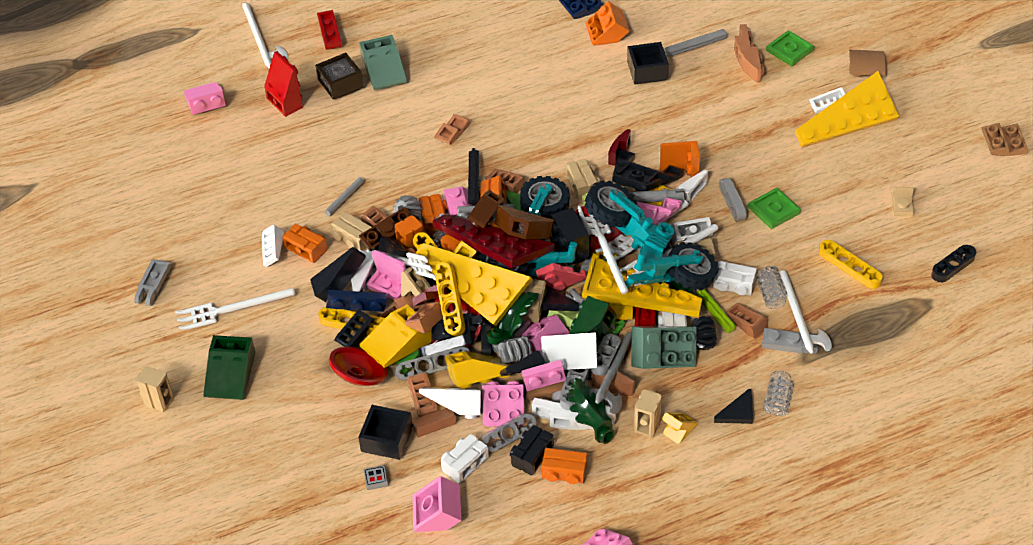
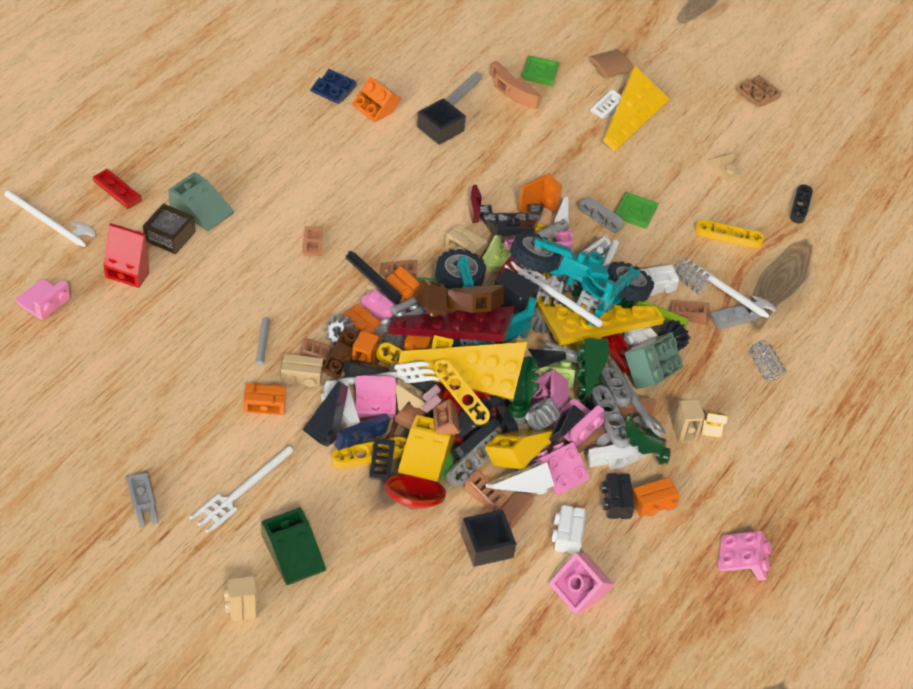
camera: 40 degrees left, 0 degrees up
white slope [262,225,284,267] -> none
light grey tile [363,465,388,490] -> none
light grey beam [480,414,536,452] -> none
coral wing [536,263,587,291] -> none
white sticker [541,333,597,370] -> none
black tile [714,389,753,424] -> none

